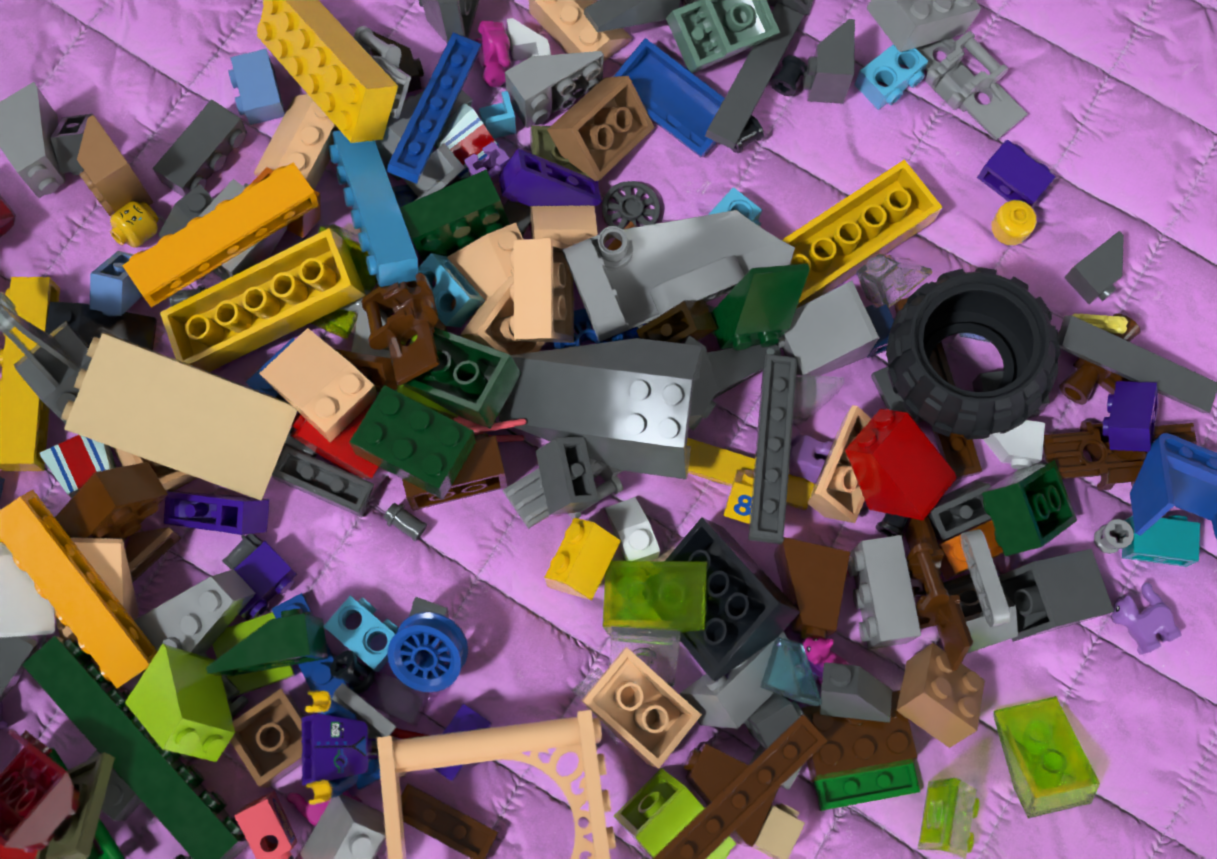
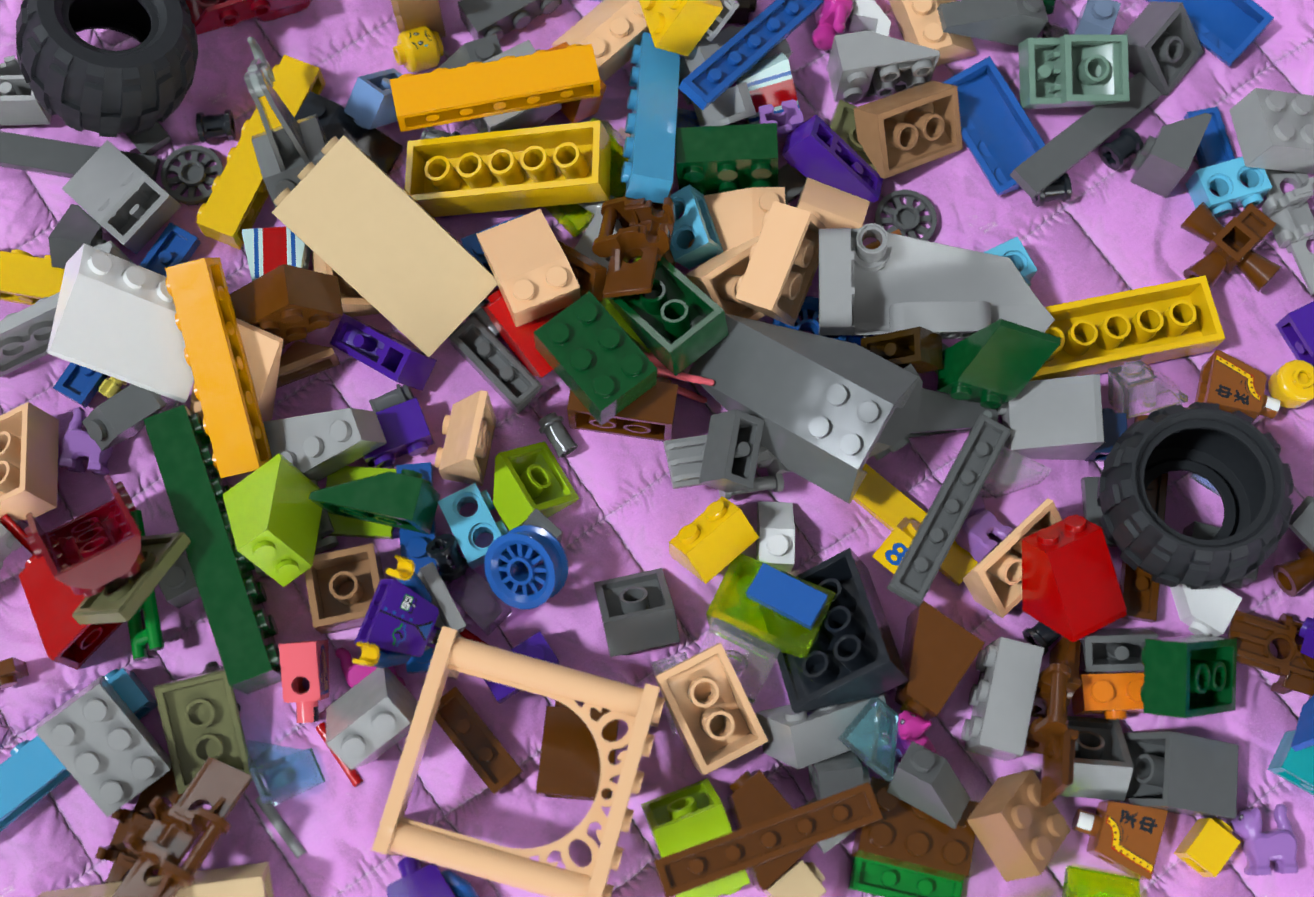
camera: 25 degrees right, 0 degrees up
medium azure panel [479,91,516,139] -> none
light grey beam [961,529,1010,627] -> none
light grey bush [1094,519,1134,554] -> none
none -> light nougat slope [435,390,496,486]
none -> lime slope [493,441,579,531]
none -> reddish brown slope [536,701,619,801]
none -> dark grey slope [594,568,680,657]
none -> blue tile [746,563,828,630]
none -> dark orange torso [1072,801,1168,880]
none -> yellow brick [1174,817,1241,877]
none -> reddish brown brick [1180,202,1282,292]
none -> blue tile [1184,106,1235,169]
none -> dark orange torso [1195,349,1280,421]

